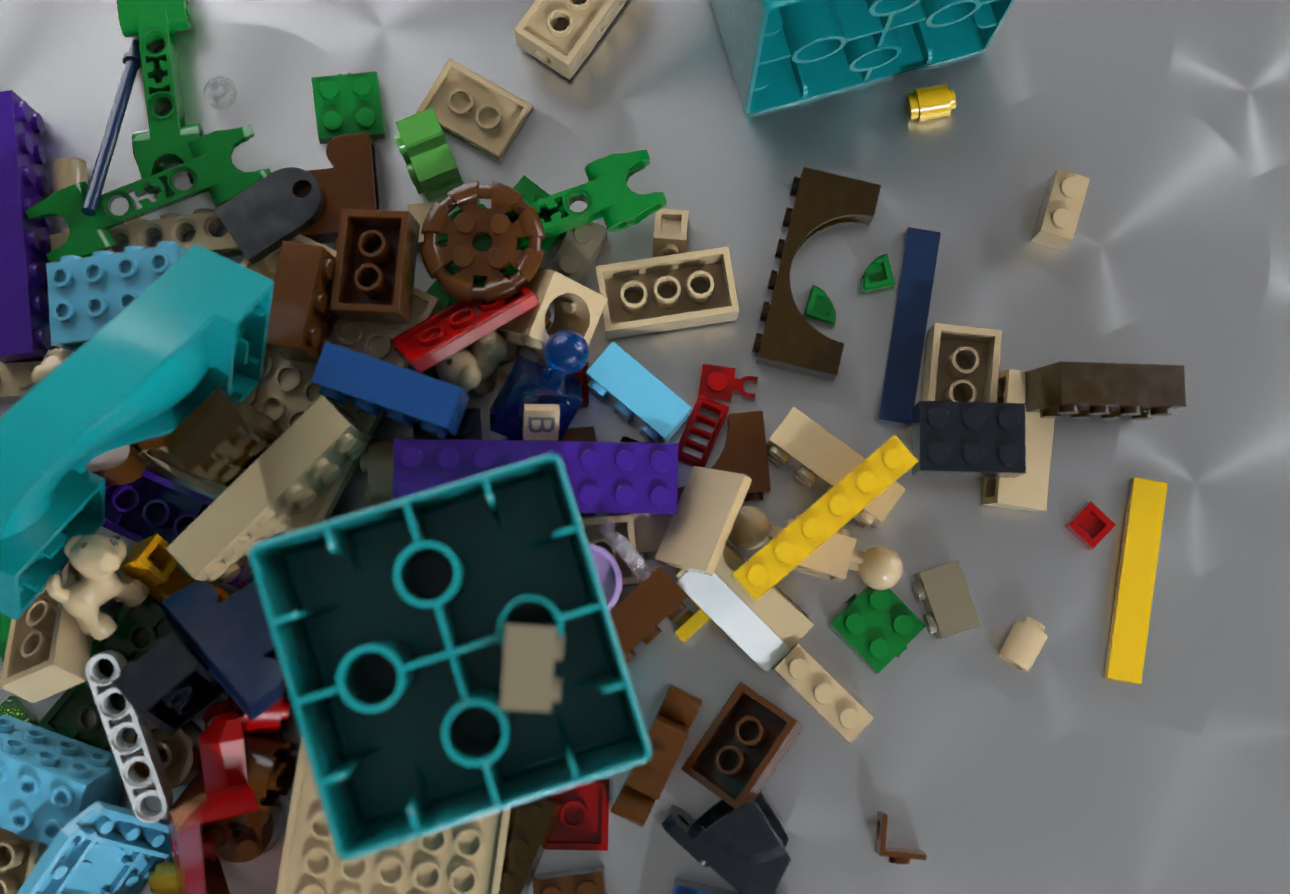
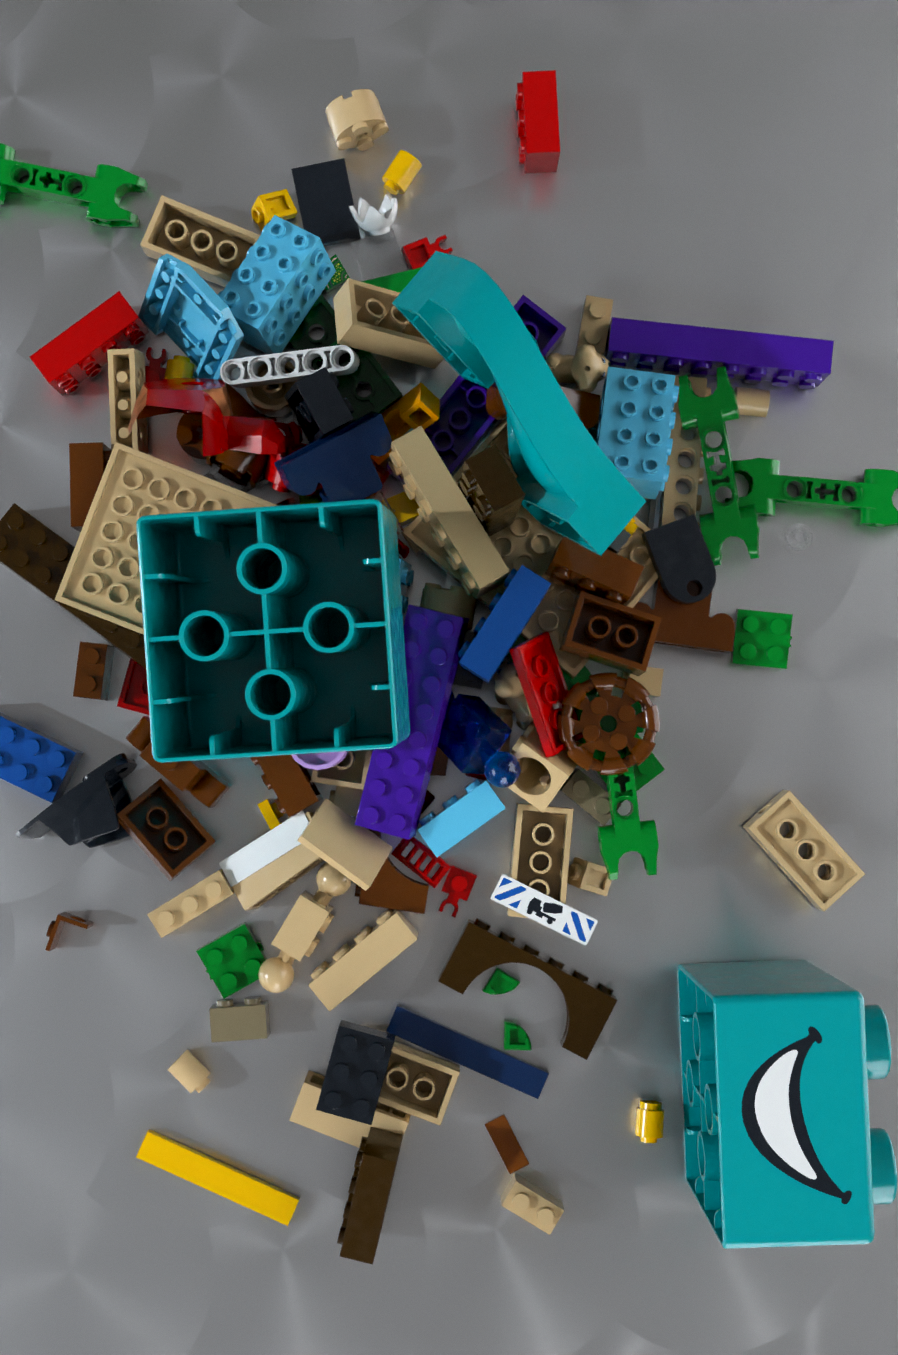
camera: 105 degrees right, 5 degrees up
tan animal [45,534,149,641] -> none
dark blue bar [81,39,142,216] -> none
bright green brick [394,107,464,202] -> none
tan tile [416,59,534,163] -> none
dark tan brick [500,623,564,713] -> none
tan tile [523,404,560,441] -> none
clear tile [598,520,652,583] -> none
yellow brick [730,434,918,603] -> none
red tile [1065,501,1116,550] -> none
none -> dark orange sticker [485,1115,529,1174]
none -> white sticker [490,874,598,946]

